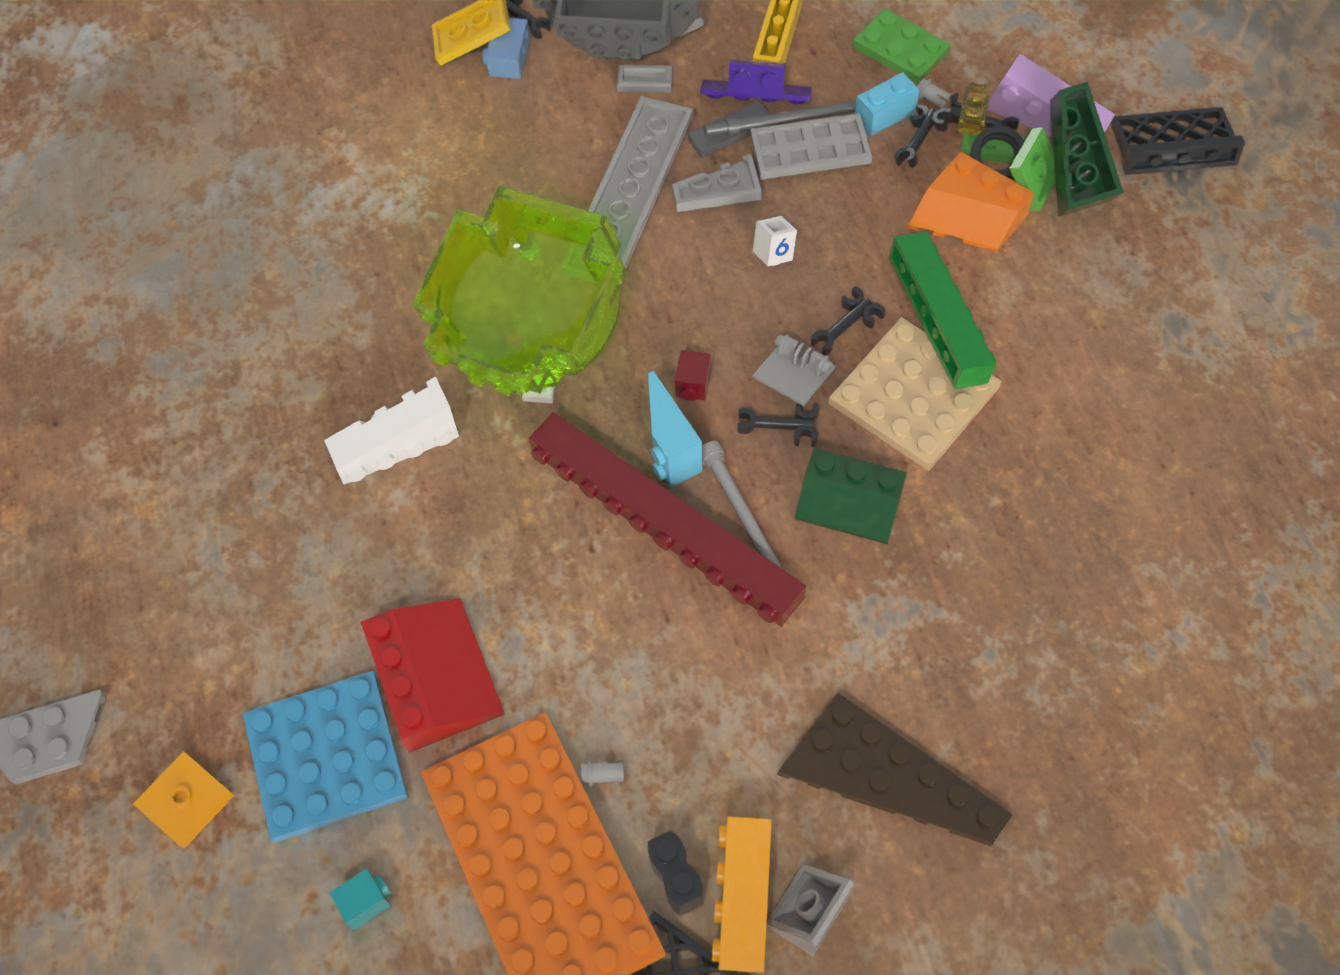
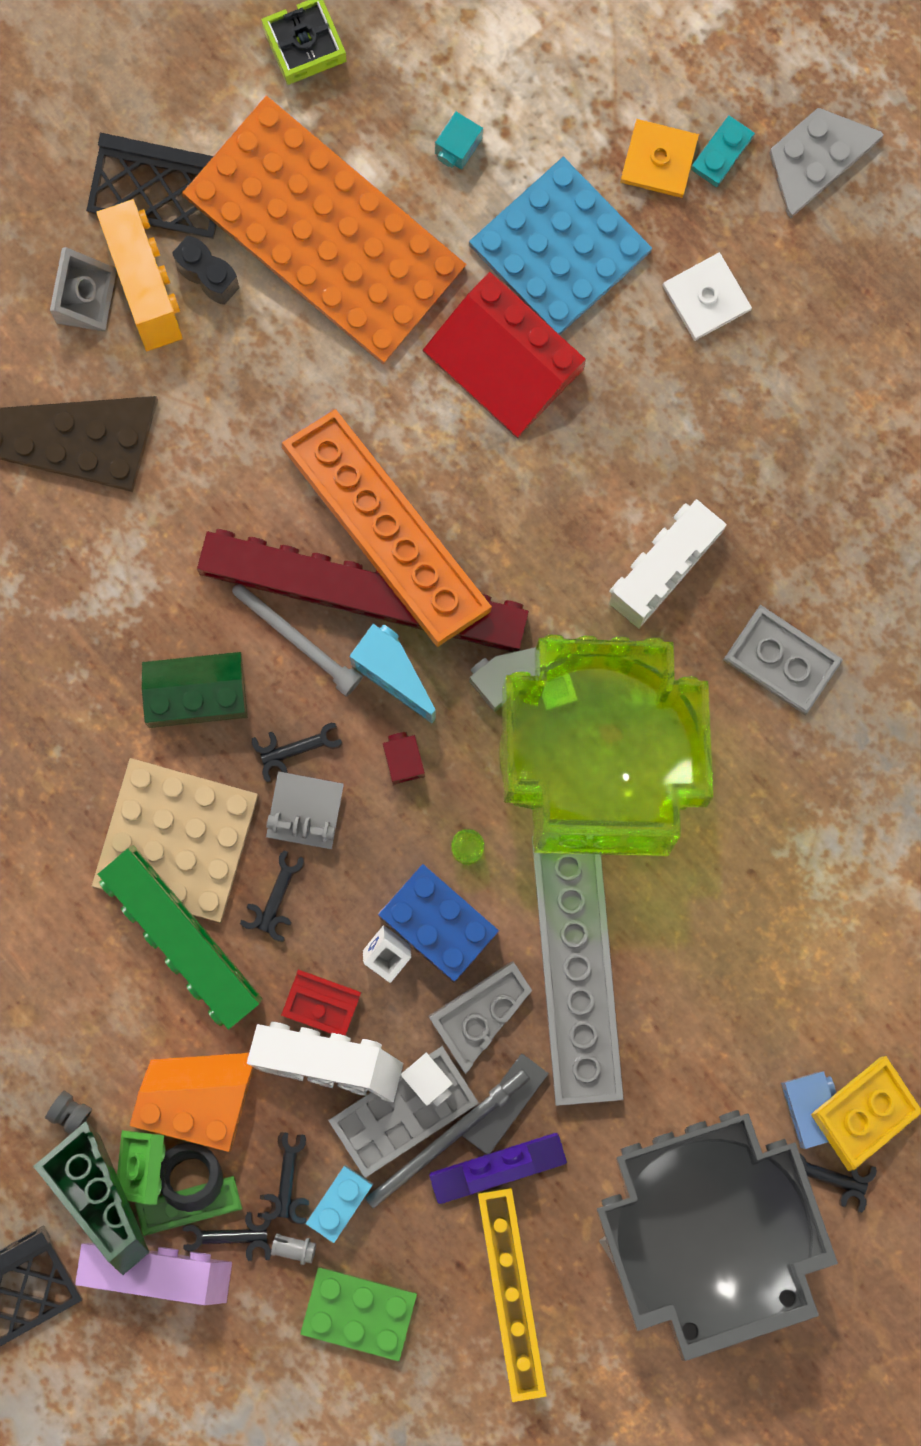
camera: 150 degrees right, 20 degrees up
light grey pin [581,759,624,787] -> none
light grey tile [617,65,673,93] -> none
clear yellow leg [957,81,990,135] -> none
none -> dark grey wheel [45,1090,92,1135]
none -> white wedge [247,1022,404,1103]
none -> red plate [281,969,362,1036]
none -> orange plate [282,409,492,647]
none -> blue brick [378,864,499,983]
none -> white brick [400,1052,453,1107]
none -> clear neon green wheel [451,829,485,865]
none -> light grey slope [469,640,572,712]
none -> white plate [662,252,752,341]
none -> teal plate [691,115,755,187]
none -> light grey tile [723,605,843,715]

